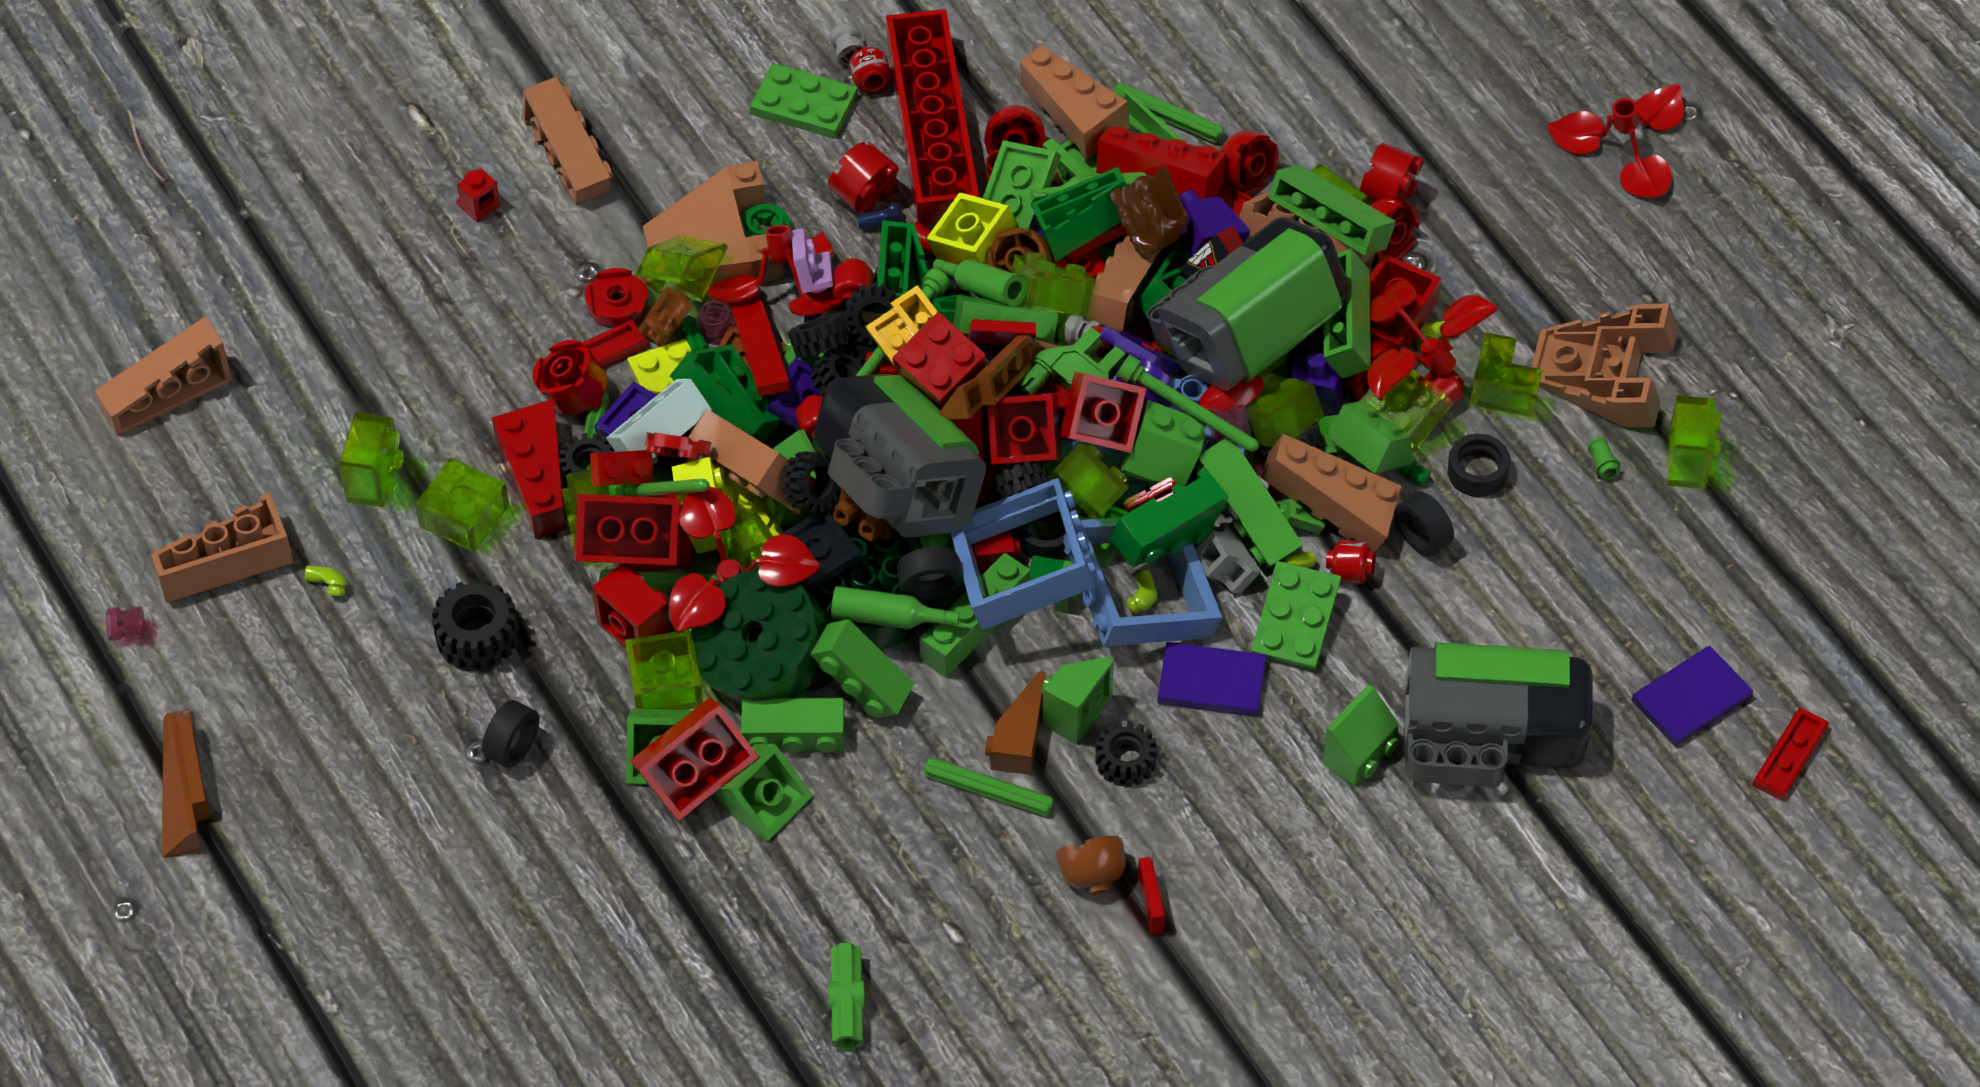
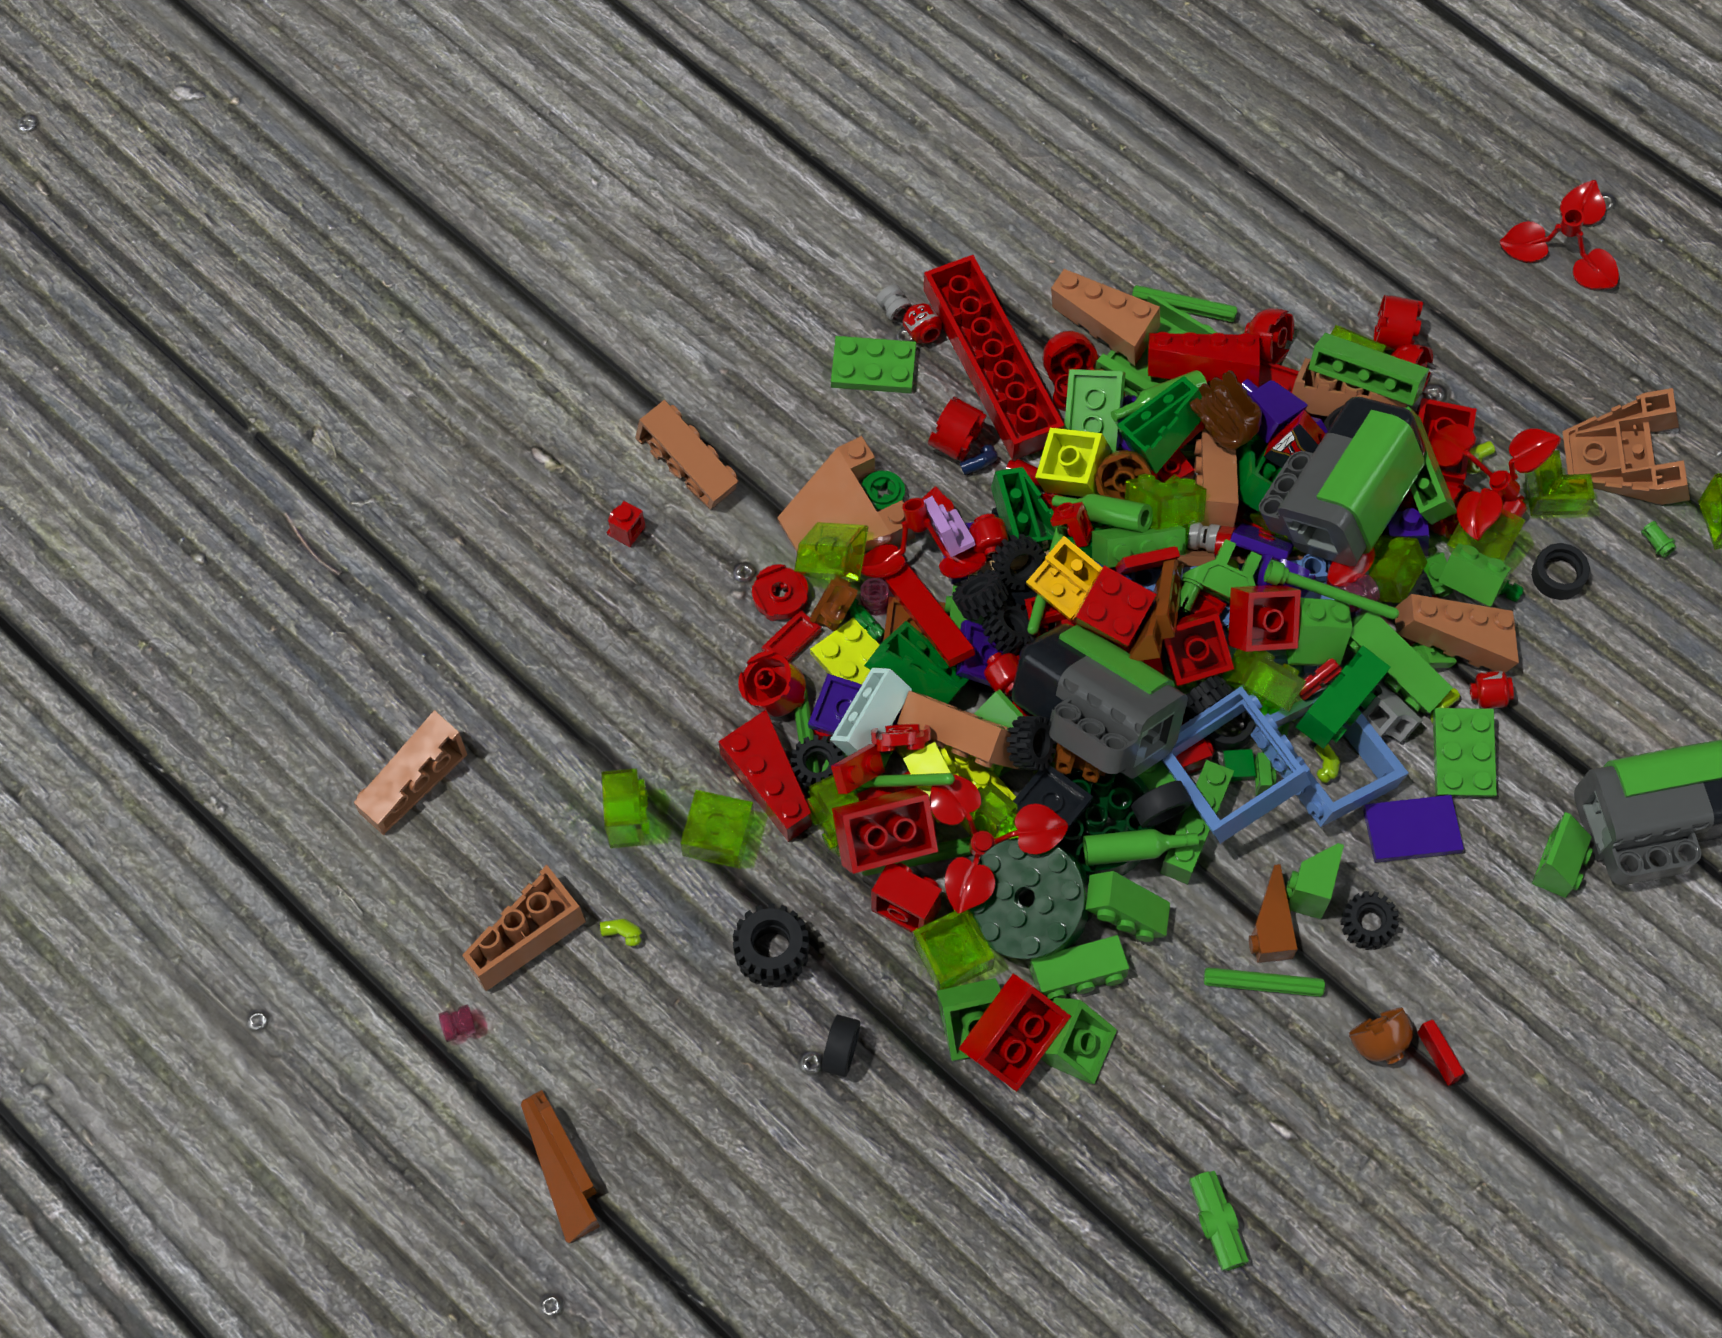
camera: 15 degrees left, 10 degrees up
black tyre [1394,491,1454,557] -> none
none -> red bracket [1050,502,1094,547]

